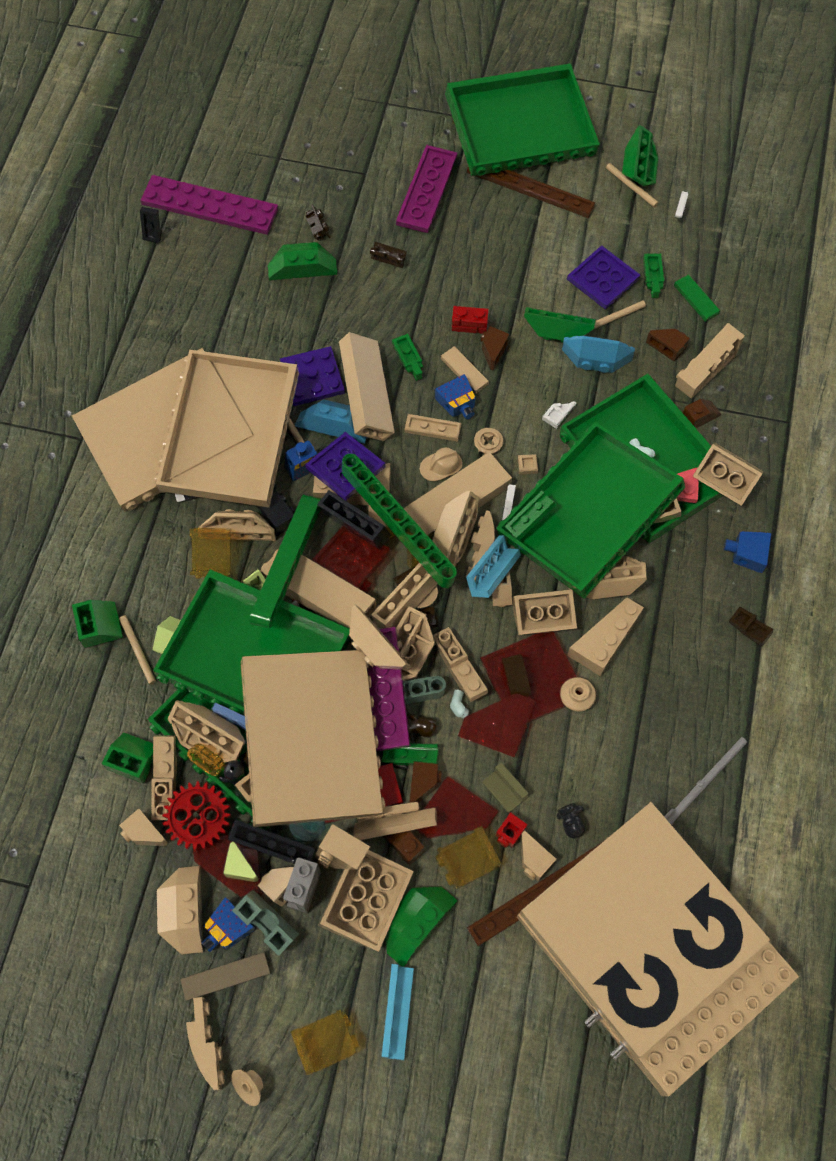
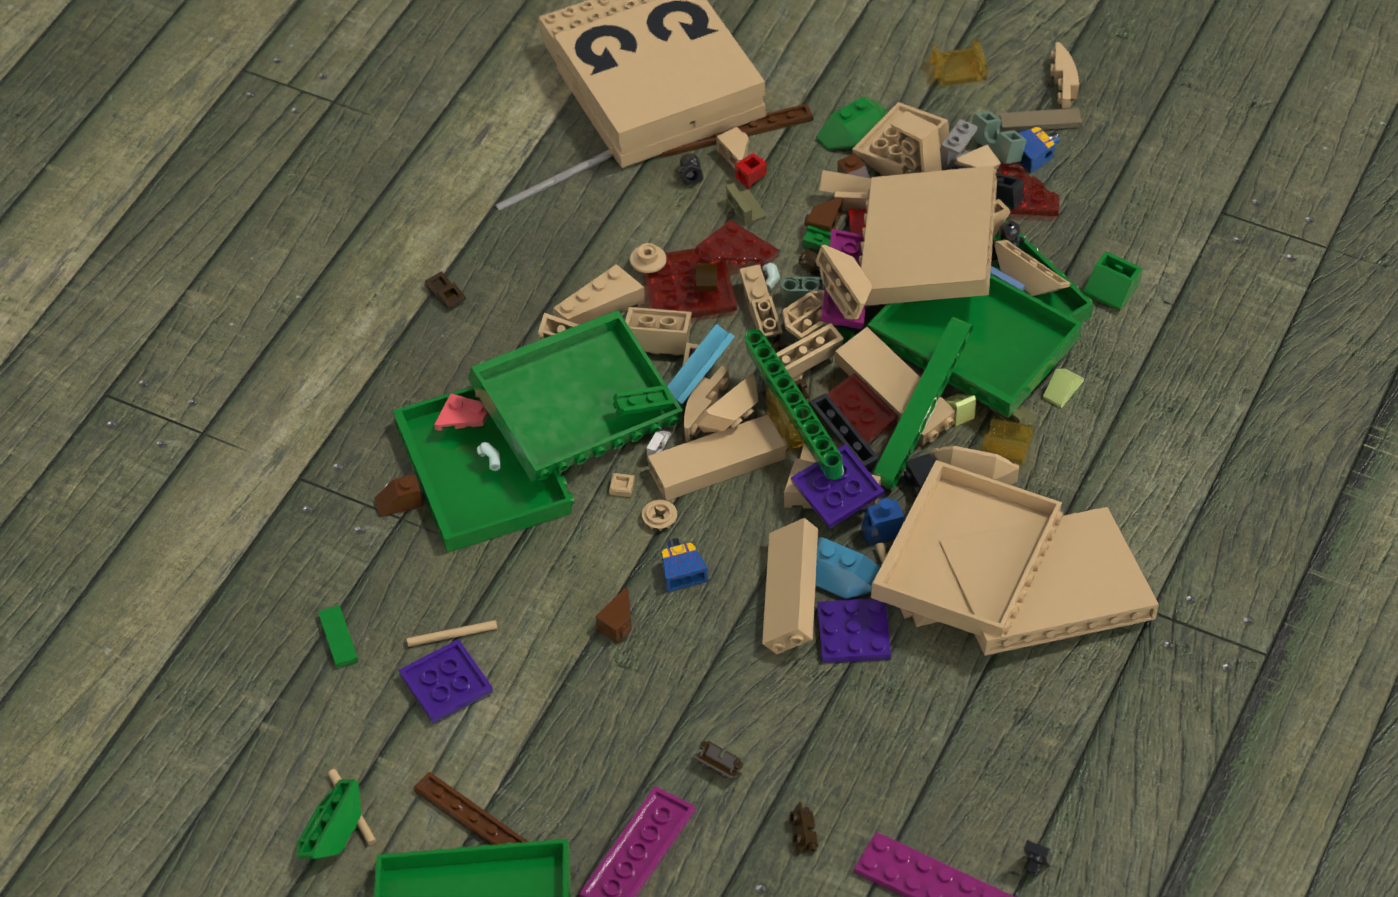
camera: 165 degrees left, 15 degrees down
green slope [72,600,123,648] -> none
tan bar [119,615,156,685] -> none
tan slope [119,809,168,846] -> none
tan slope [151,735,177,820] -> none
tan wedge [157,866,203,955] -> none
red gear [162,781,231,851] -> none
clear yellow beam [187,743,225,776] -> none
yellowish green slope [223,842,259,882] -> none
tan piece [232,1069,263,1106] -> none
green wedge [268,242,337,280] -> none
medium azure fence [382,964,414,1060] -> none
green hinge [392,334,423,381] -> none
tan tile [404,414,461,442] -> none
clear red plate [415,776,498,839] -> none
tan piece [420,447,463,481] -> none
clear yellow panel [435,826,501,890] -> none
tan tile [441,346,489,394] -> none
red brick [452,306,489,334] -> none
green wedge [524,307,596,342] -> none
white tile [542,401,576,429] -> none
dark azure wedge [562,336,635,373] -> none
green hinge [643,254,664,298] -> none
reddish brown slope [646,329,690,361] -> none
white tile [675,191,688,218] -> none
tan wedge [675,323,745,399] -> none
tan slope [693,442,763,506] -> none
blue torso [724,531,771,573] -> none

